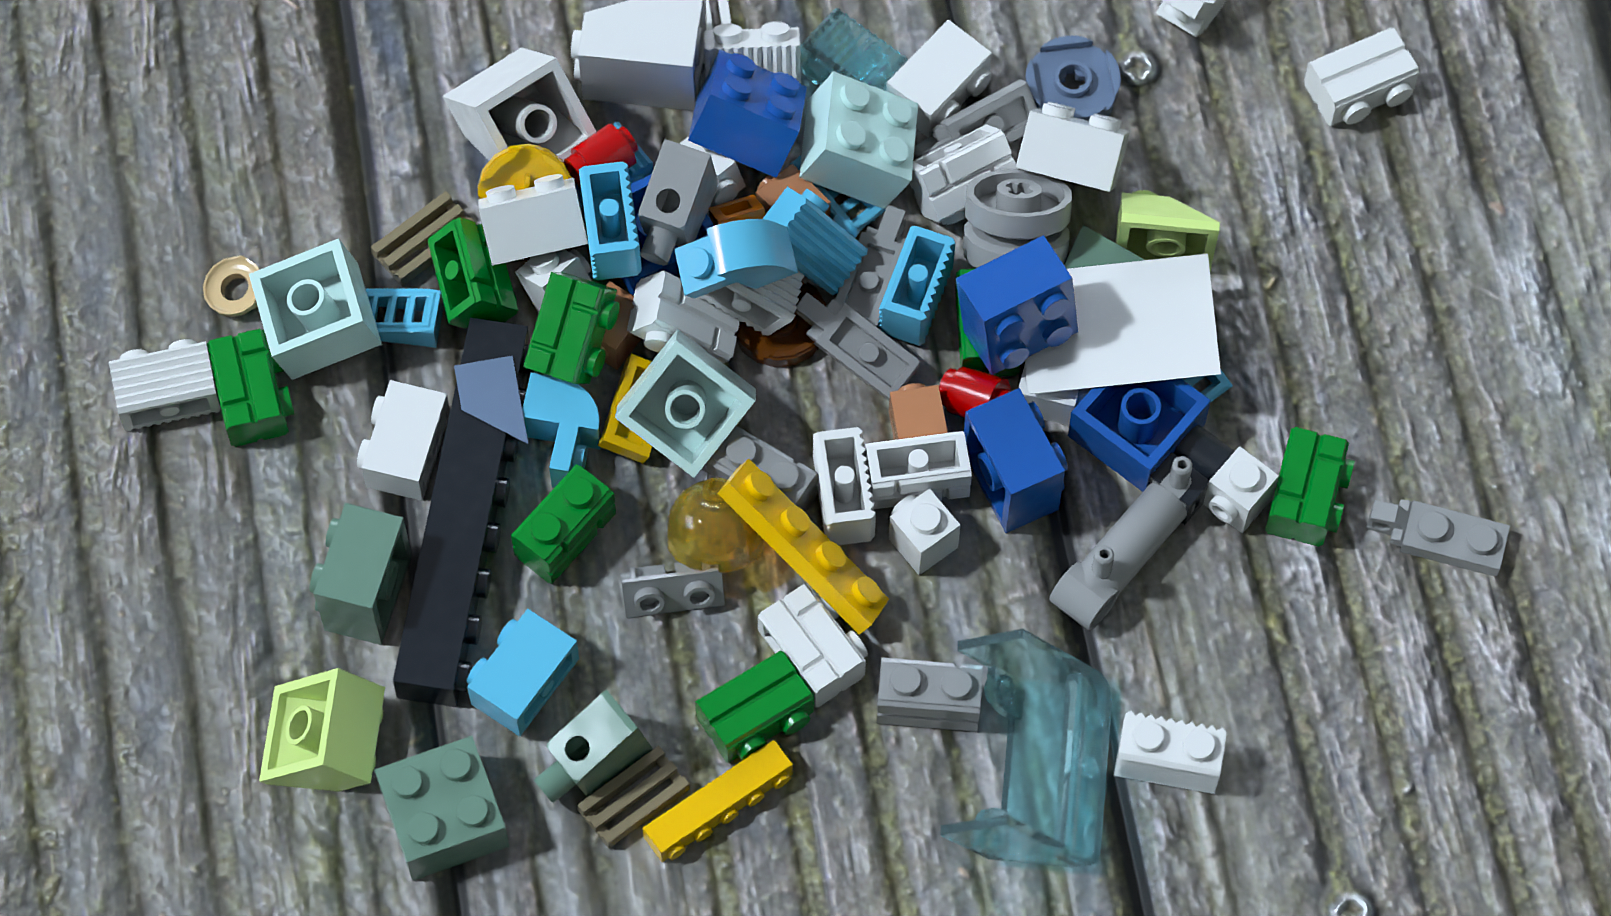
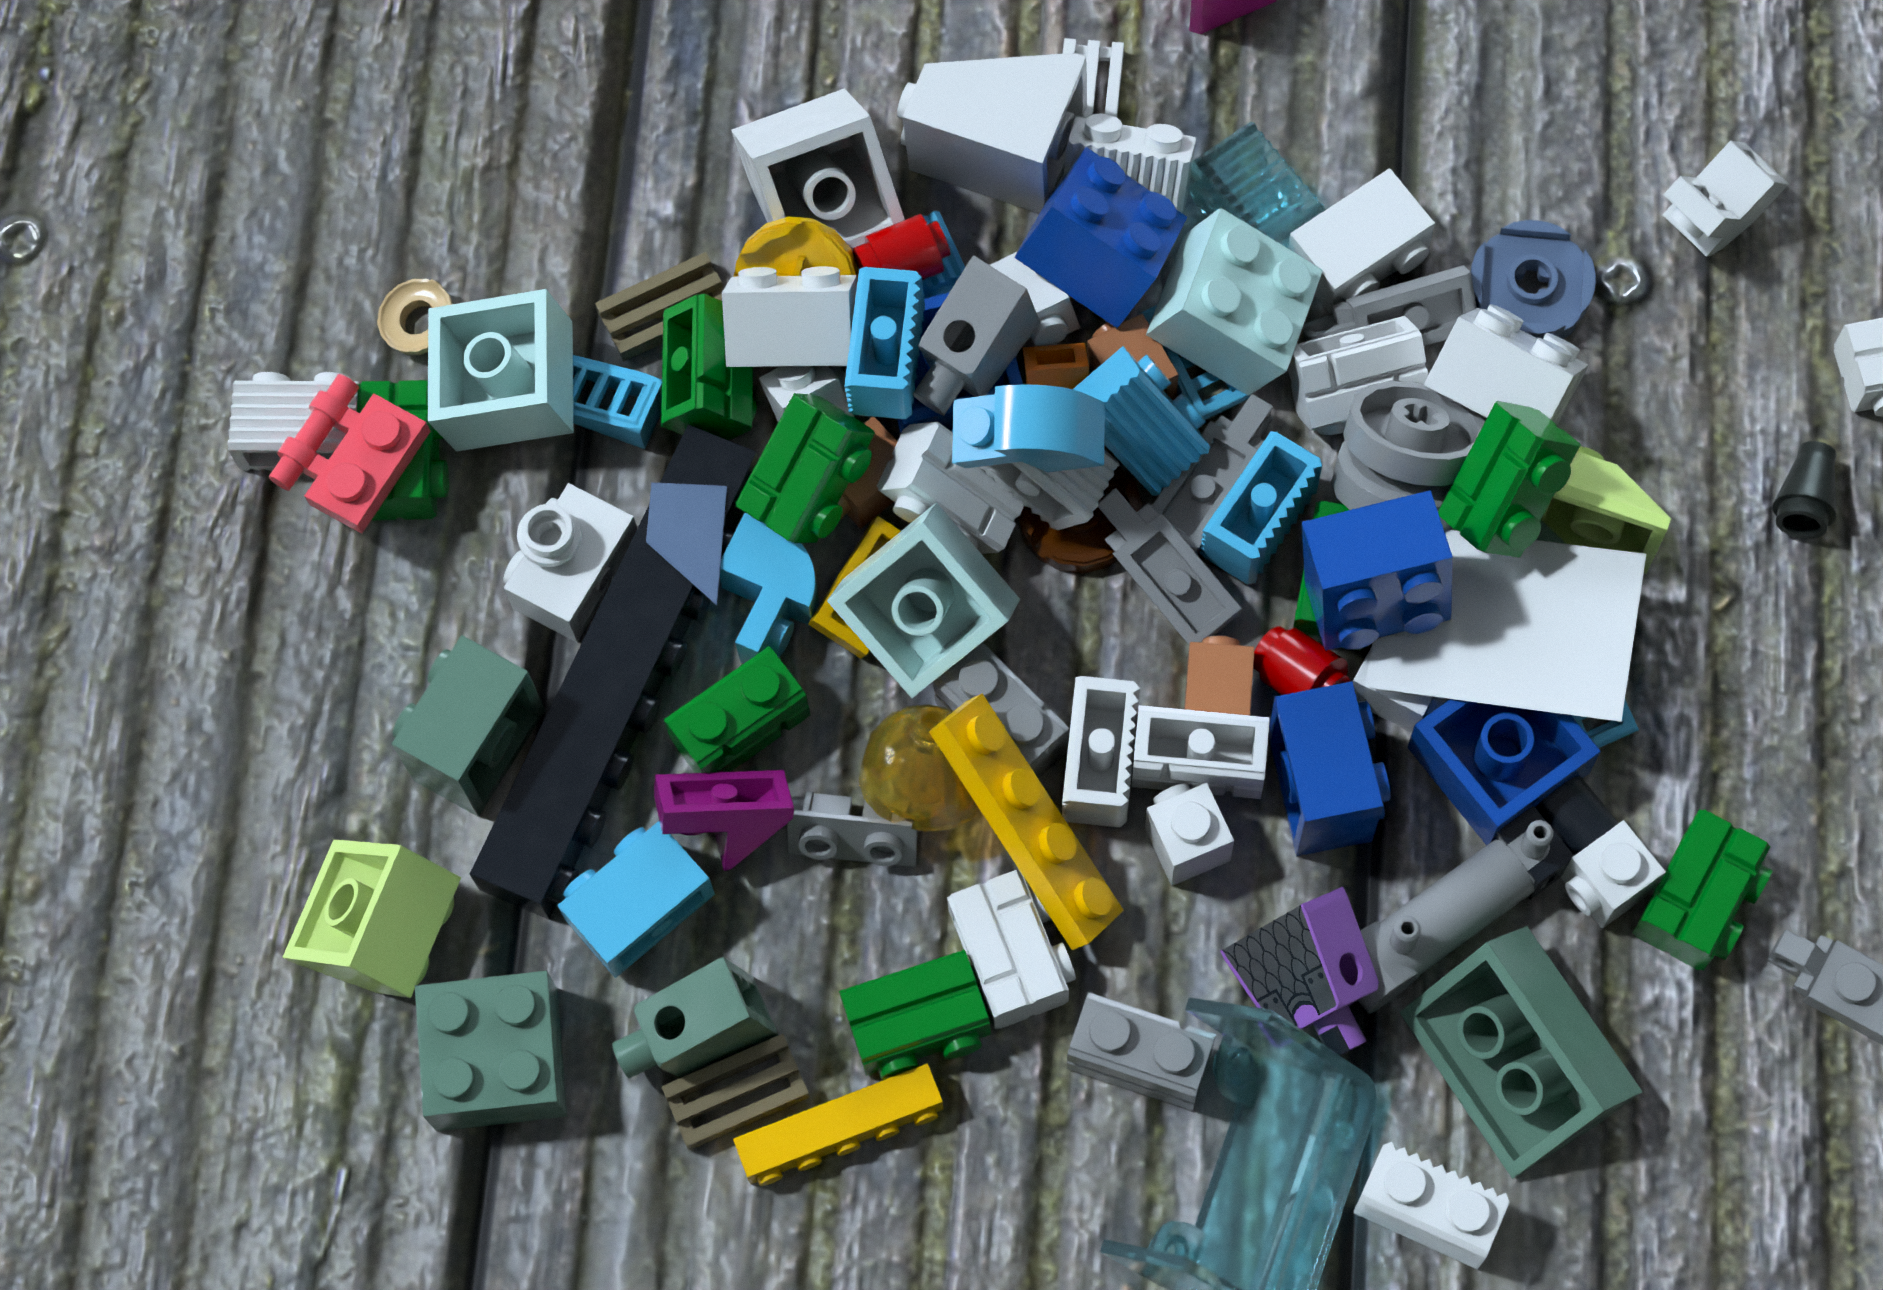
camera: 20 degrees right, 5 degrees up
none -> coral plate [268,374,431,534]
none -> white plate [517,504,582,567]
none -> magenta slope [654,770,794,871]
none -> torso [1220,887,1379,1059]
none -> sand green slope [1399,926,1643,1179]
none -> green brick [1438,401,1581,558]
none -> pearl dark grey cone [1772,441,1837,539]

